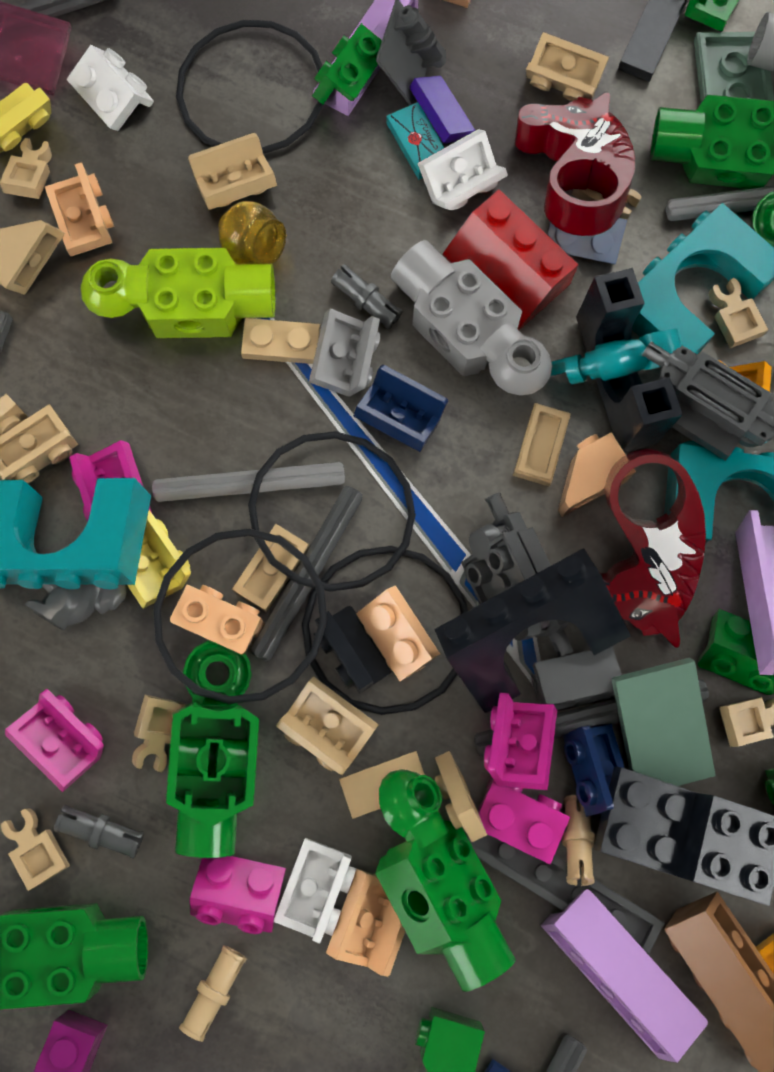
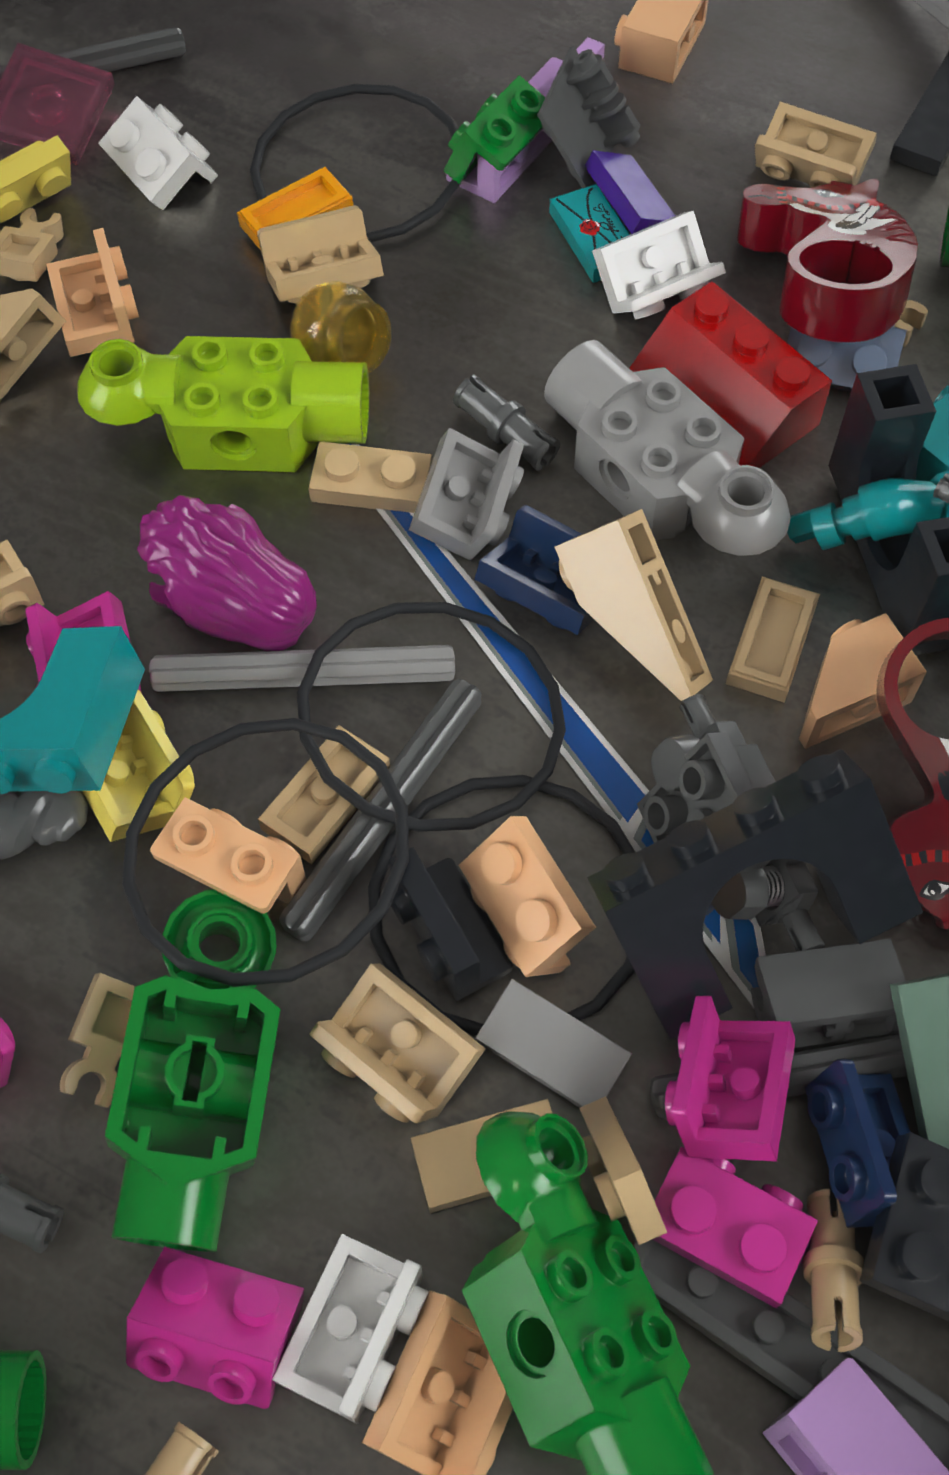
camera: 10 degrees right, 15 degrees down
none -> magenta hair [137,495,317,651]
none -> light orange tile [236,167,354,250]
none -> light grey tile [475,979,632,1107]
none -> tan slope [555,509,713,701]

